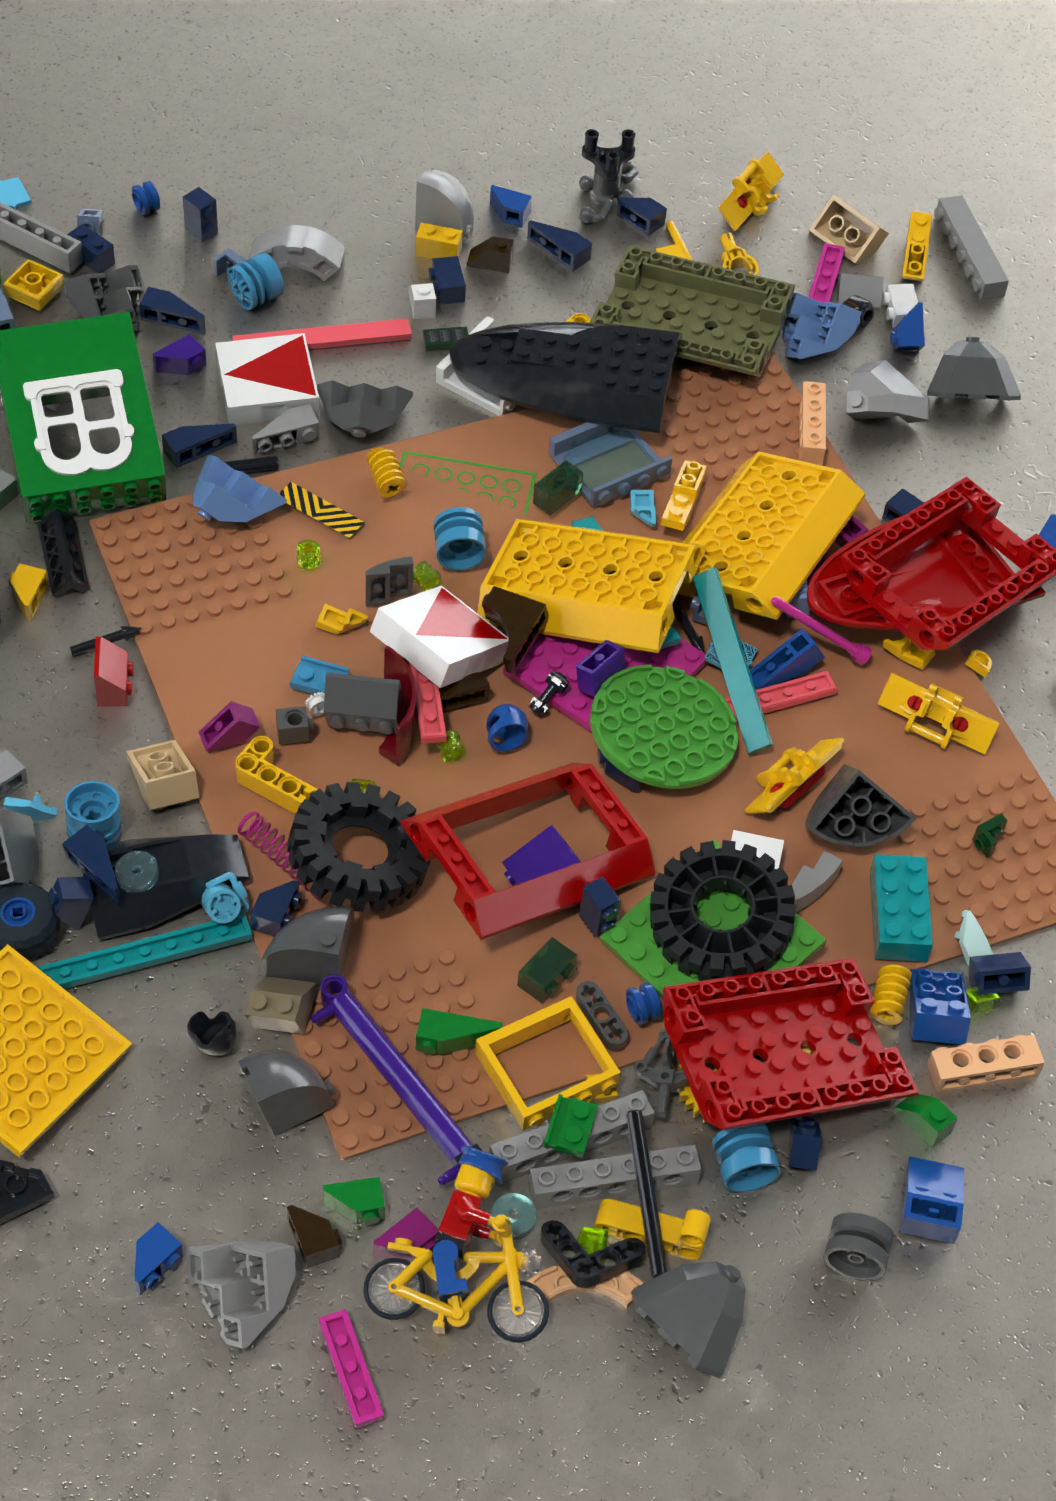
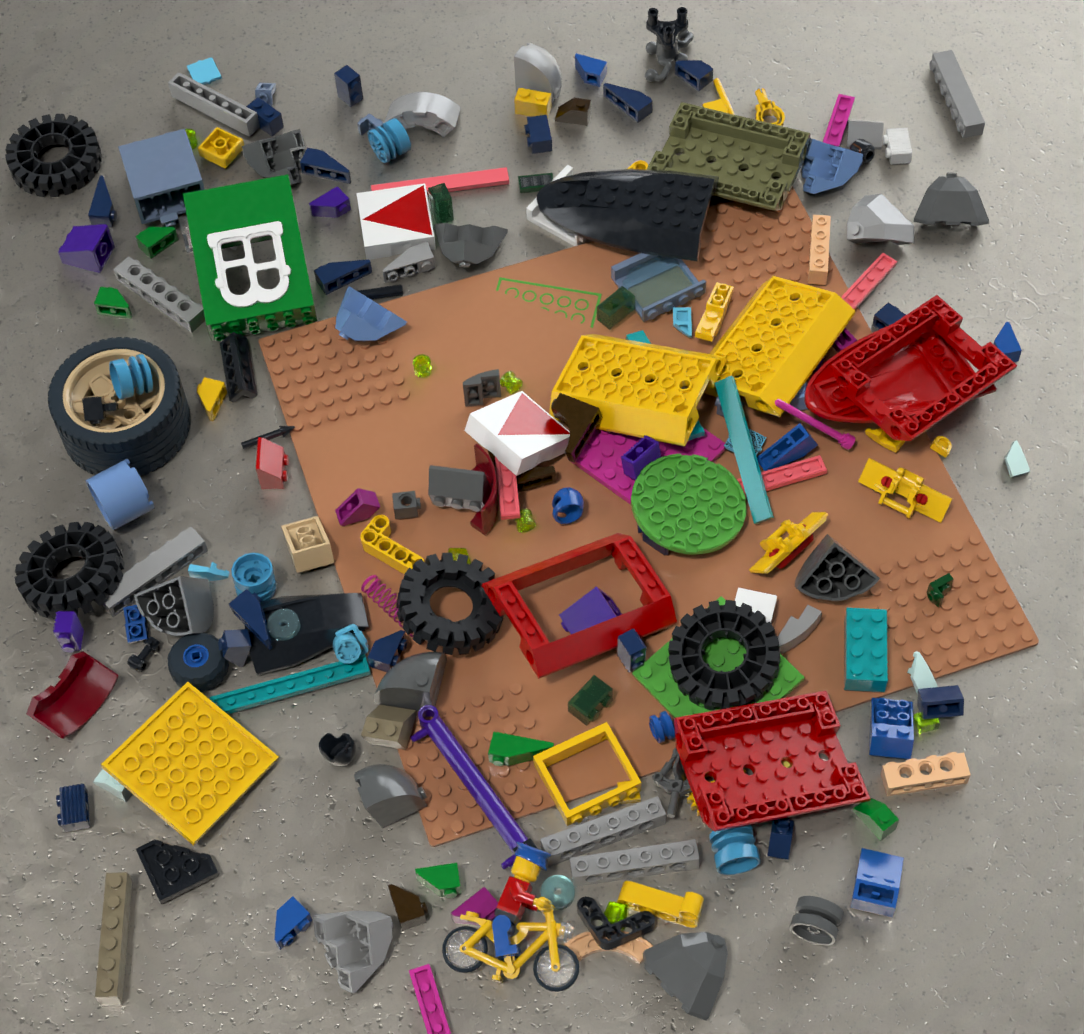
camera: 10 degrees right, 5 degrees up
blue wheel [132,181,160,215] -> none
sticker [279,482,365,538] -> none
dark azure plate [290,655,349,695] -> none
white bush [305,692,325,716] -> none
yellow slope [315,604,368,634] -> none
yellow piece [367,448,407,498] -> none
white slope [407,283,436,320] -> none
dark azure wheel [433,507,486,571] -> none
black bar [529,670,570,716] -> none
green plate [543,1094,598,1158] -> none
dark grey beam [576,981,628,1051] -> none
black axle [626,1110,667,1278] -> none
black piece [672,600,705,653] -> none
yellow piece [717,152,784,231] -> none
tan slope [809,195,889,264] -> none
yellow piece [870,965,912,1025] -> none
blue slope [890,302,925,351] -> none
yellow slope [902,211,932,282] -> none
none -> clear green brick [428,183,454,224]
none -> coral tile [841,253,897,310]

